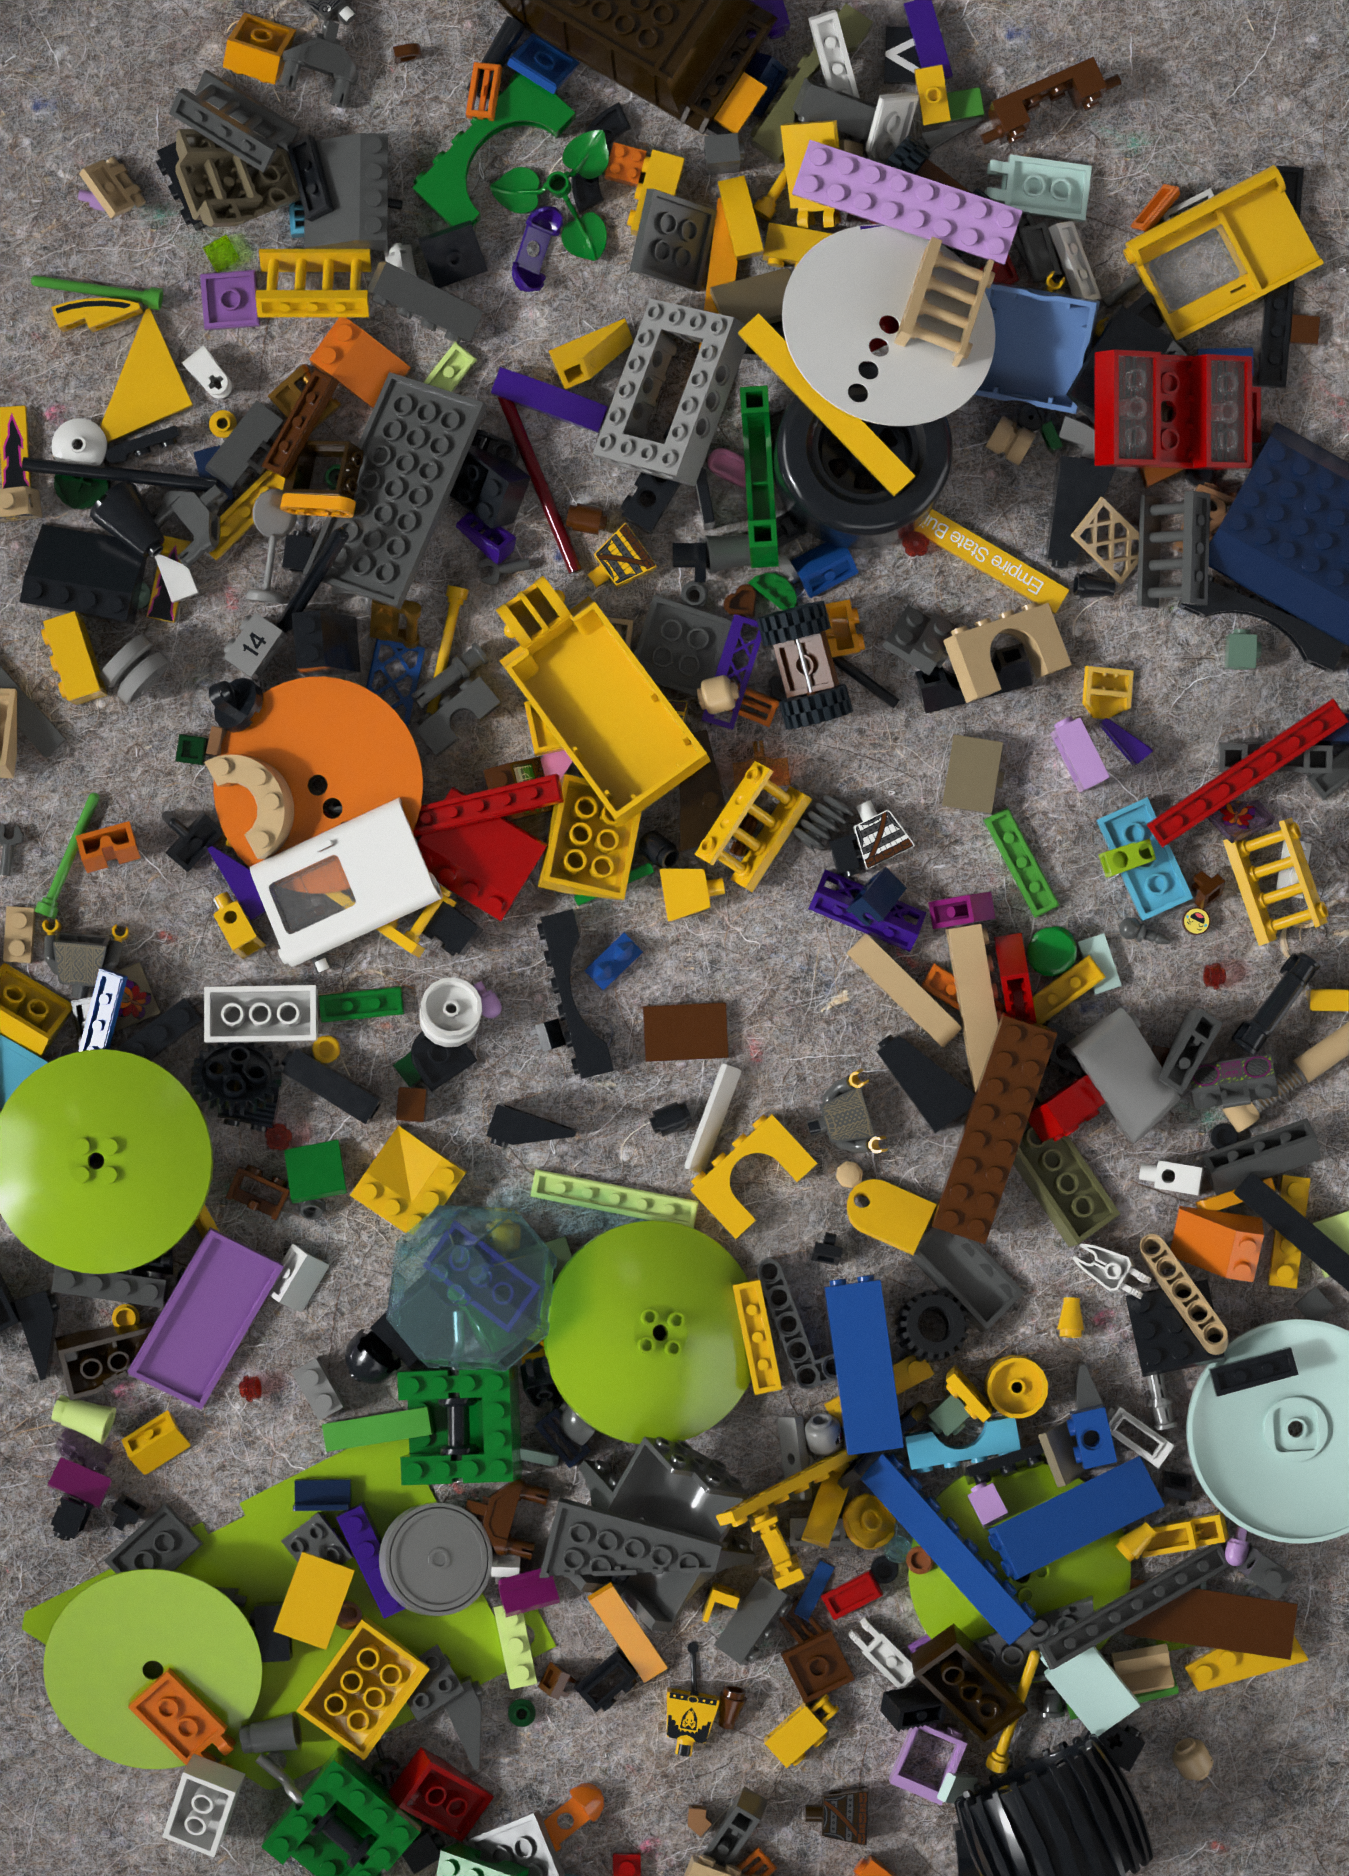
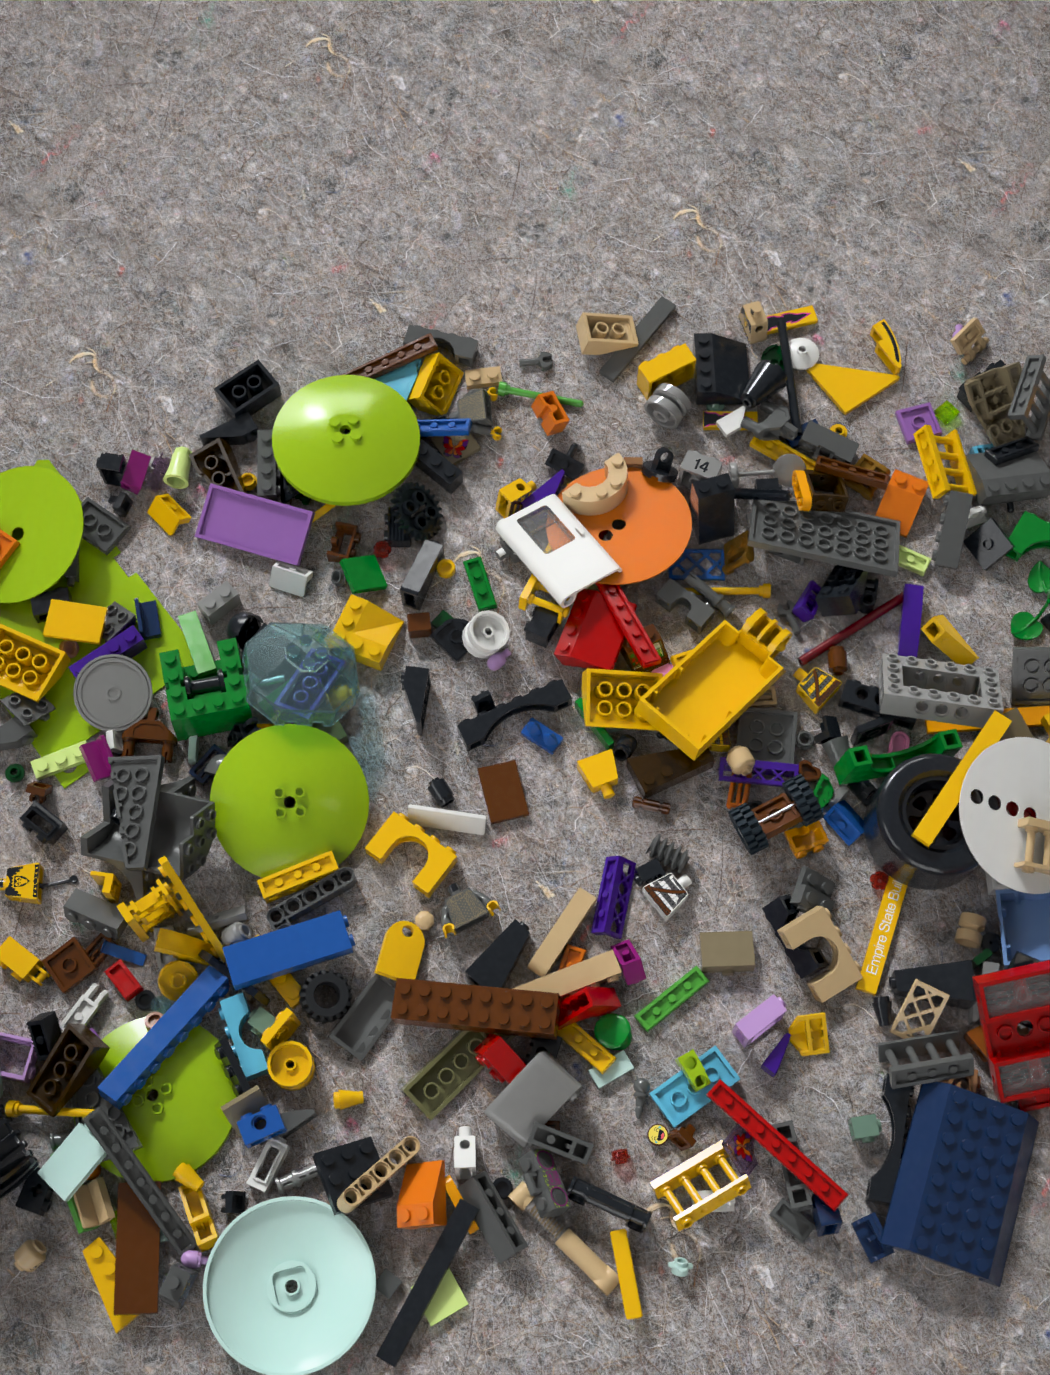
camera: 80 degrees right, 20 degrees down
bright green piece [31,275,163,310] -> none
black hinge [105,425,183,464] -> none
dark green tile [175,734,208,766] -> none
white piece [182,345,232,399] -> none
white brick [204,985,319,1043] -> none
clear red plate [239,1375,262,1403] -> none
dark purple piece [512,206,564,292] -> none
yellowish green tile [530,1169,699,1228] -> none
light orange tile [588,1582,668,1683] -> none
yellow fence [694,761,812,892] -> none
reddish brown cone [718,1685,747,1729] -> none
clear orange plate [732,740,790,790] -> none
black tile [811,1232,843,1266] -> none
black bar [833,656,900,709] -> none
dark blue hinge [846,867,907,926] -> none
lavender brick [968,1482,1009,1529] -> none
blue brick [988,1456,1165,1581] -> none
white hinge [1073,1244,1152,1299] -> none
black tile [1185,469,1214,487] -> none
black plate [1209,1347,1299,1397] -> none
yellow plate [1267,1175,1311,1289] -> none

